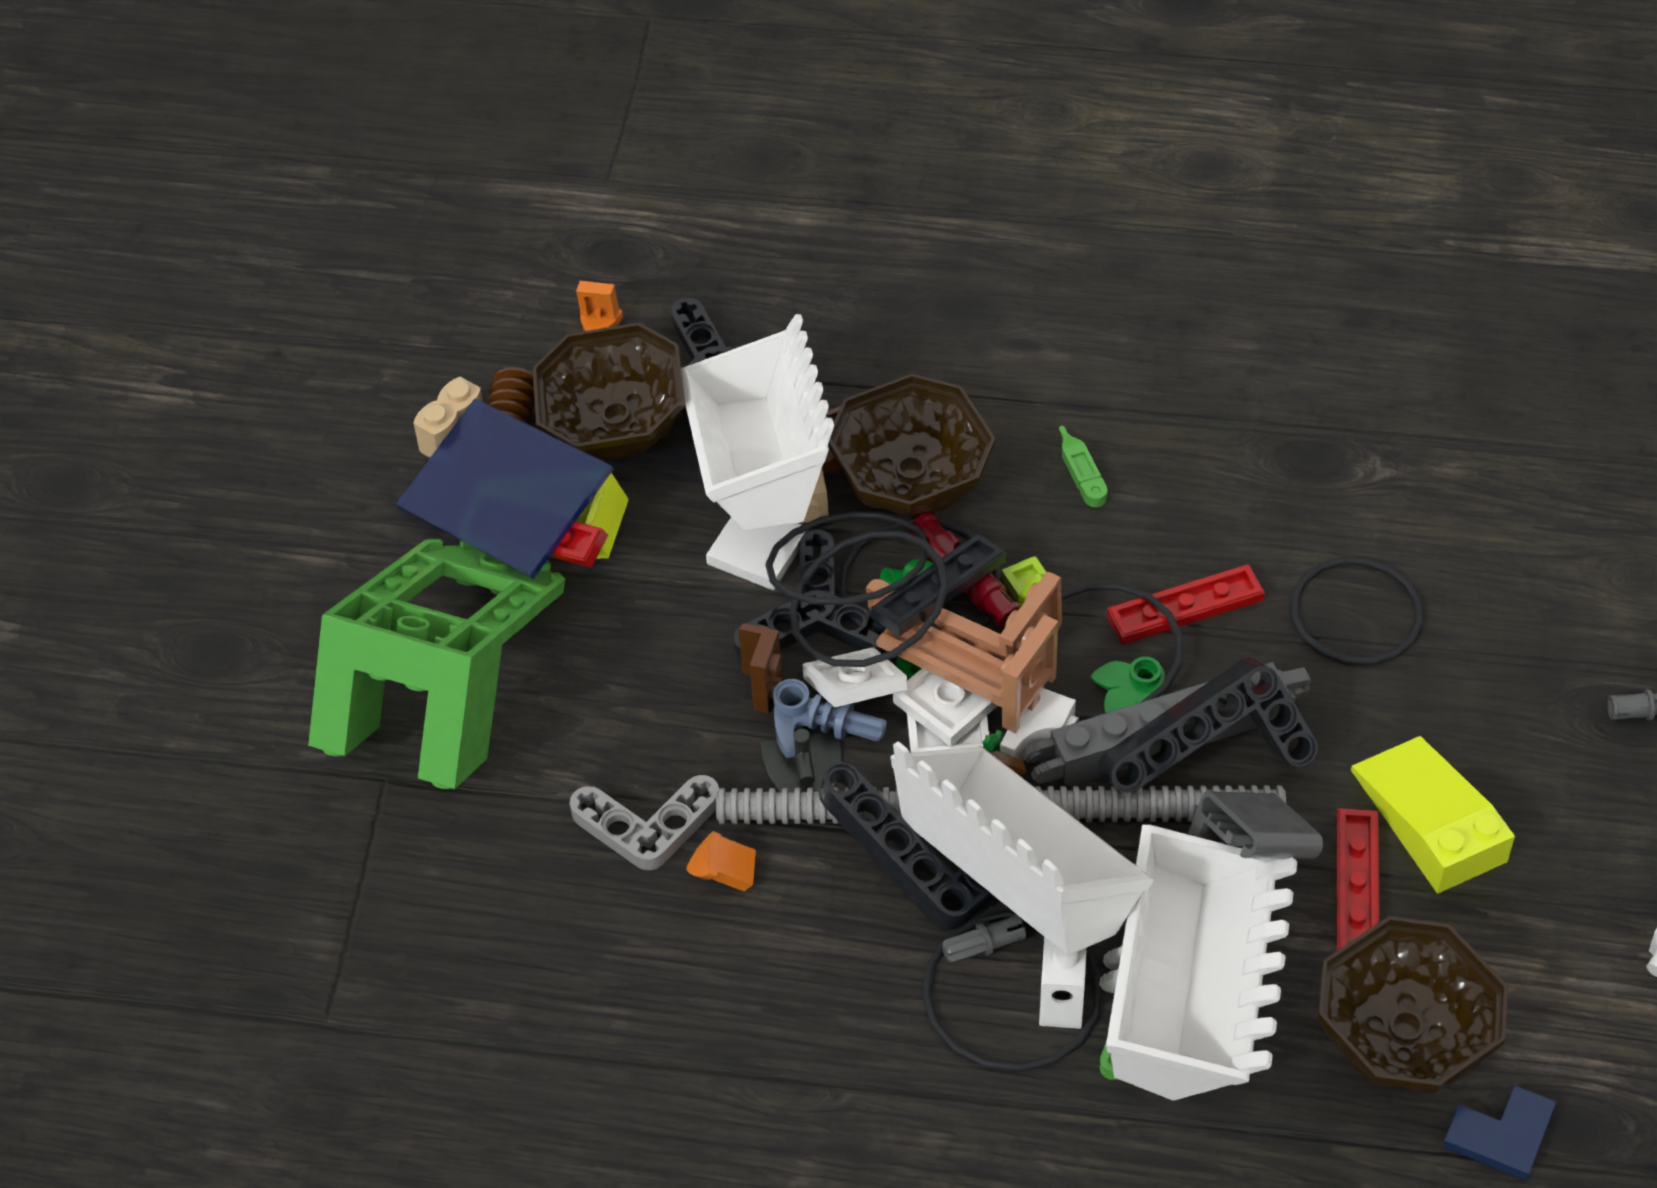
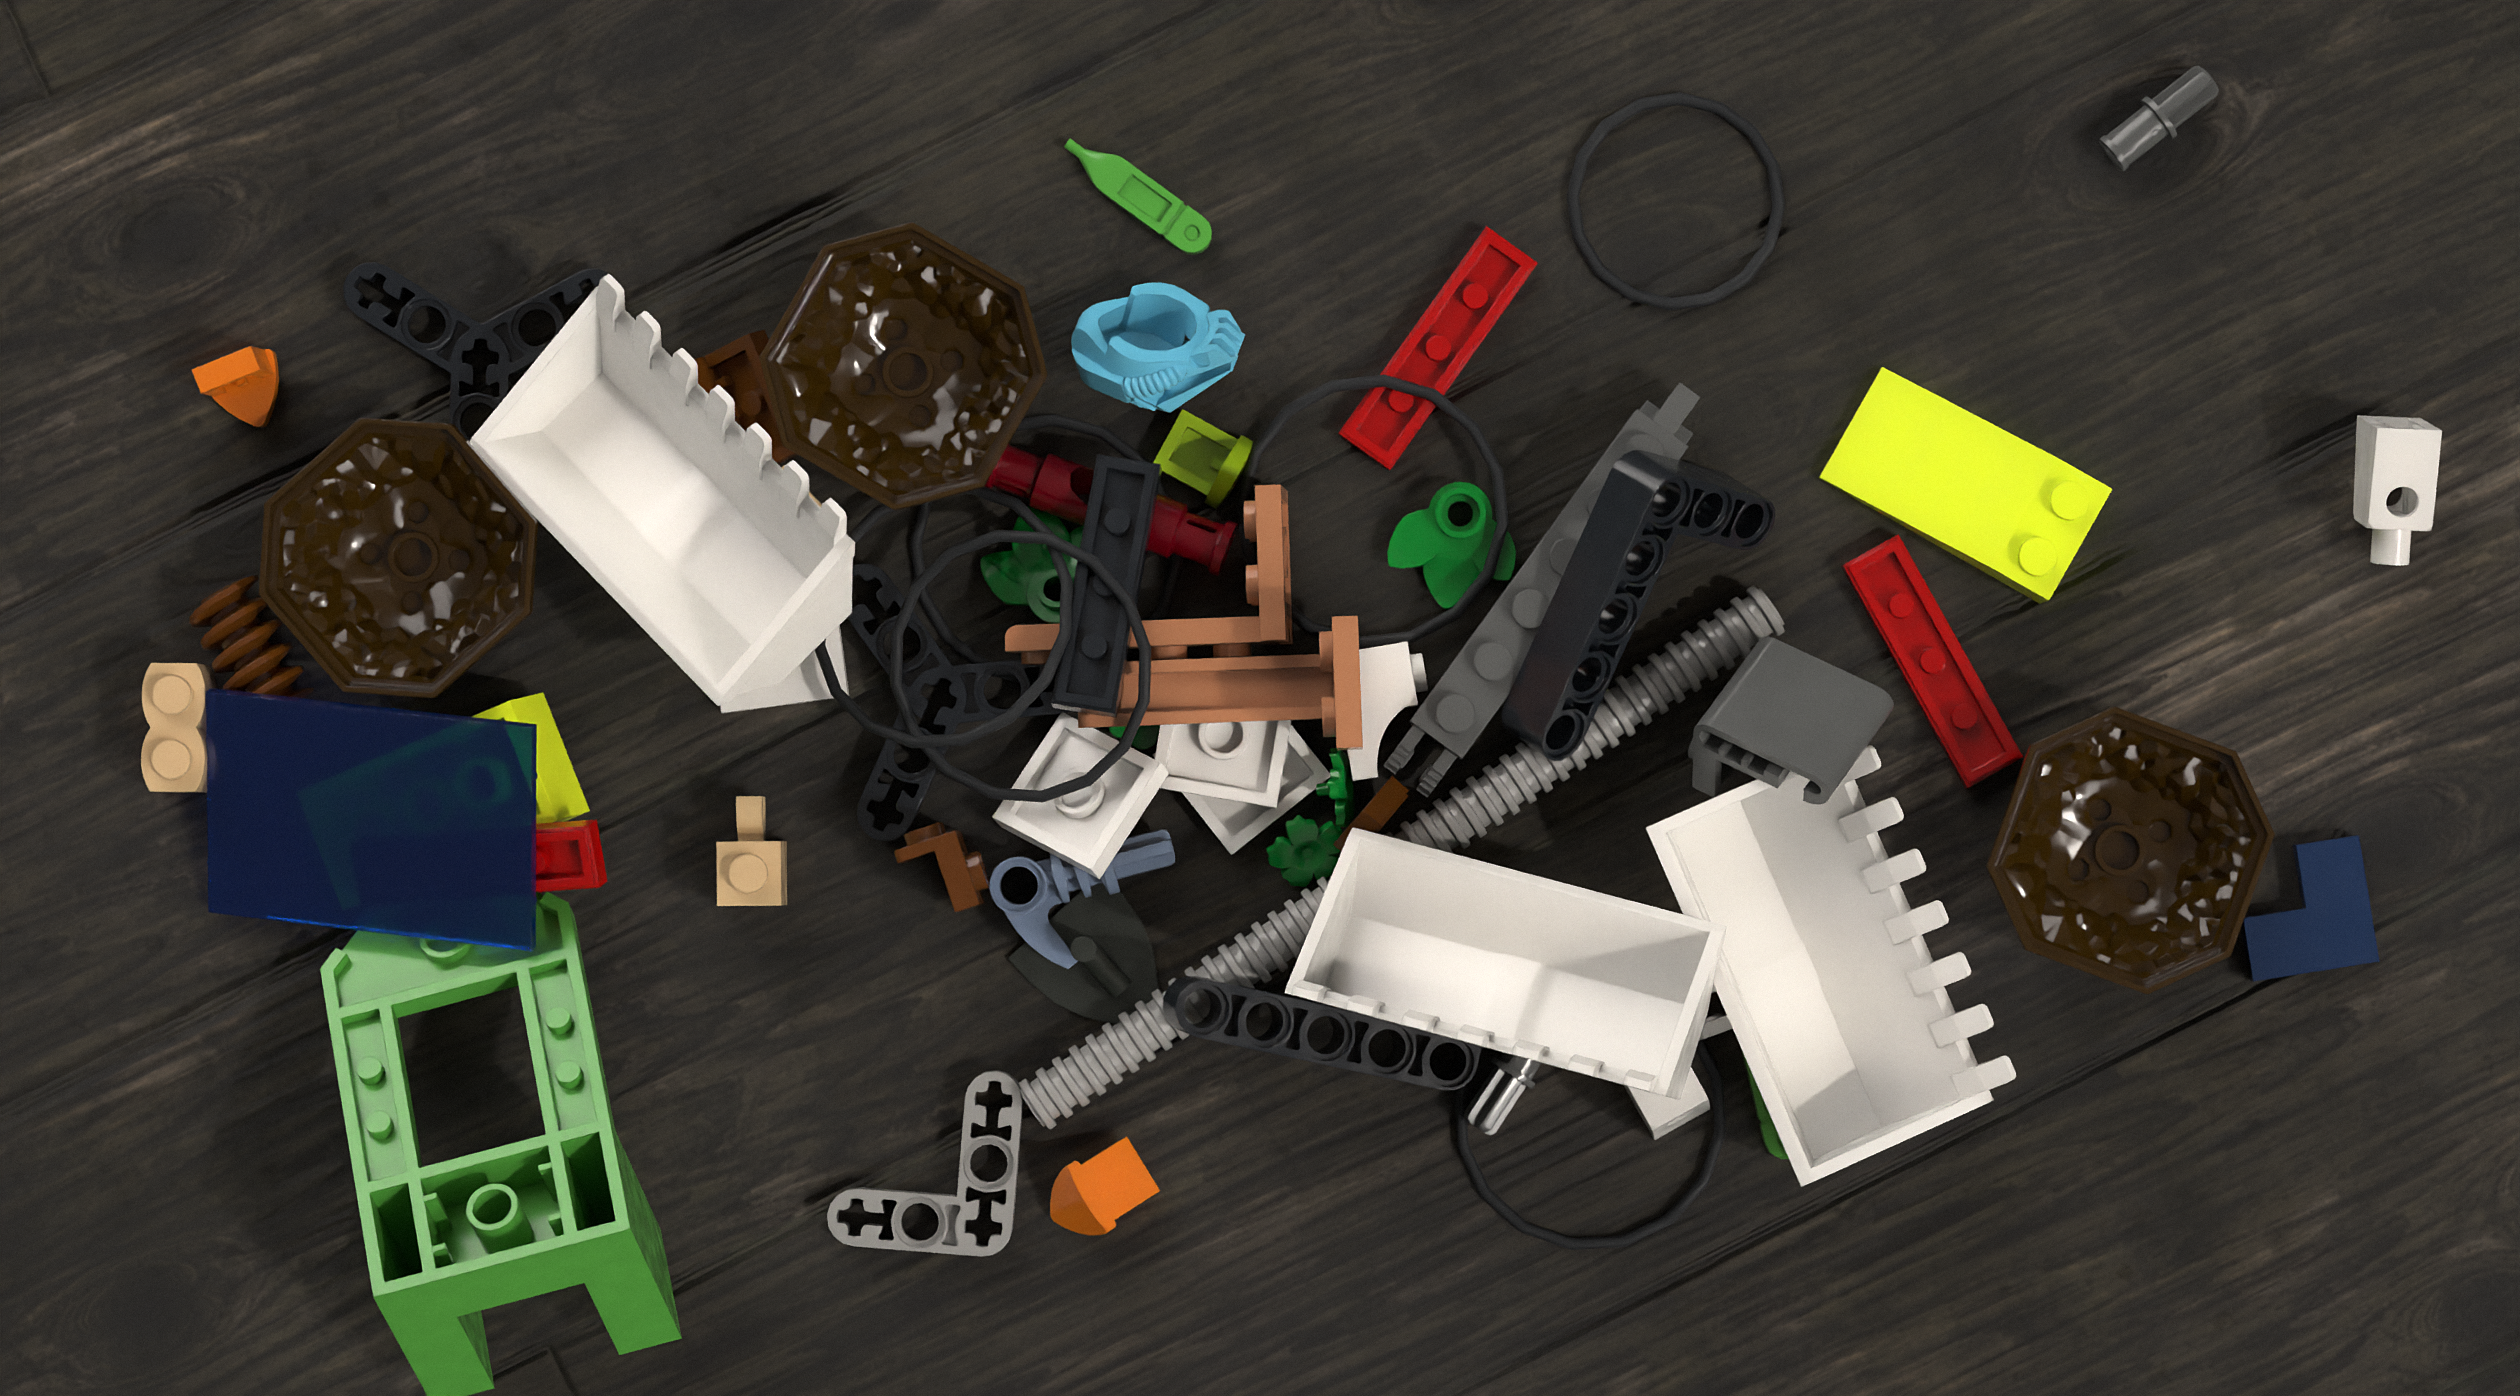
camera: 35 degrees left, 35 degrees up
none -> tan brick [716,796,787,906]
none -> medium azure helmet [1071,282,1245,413]

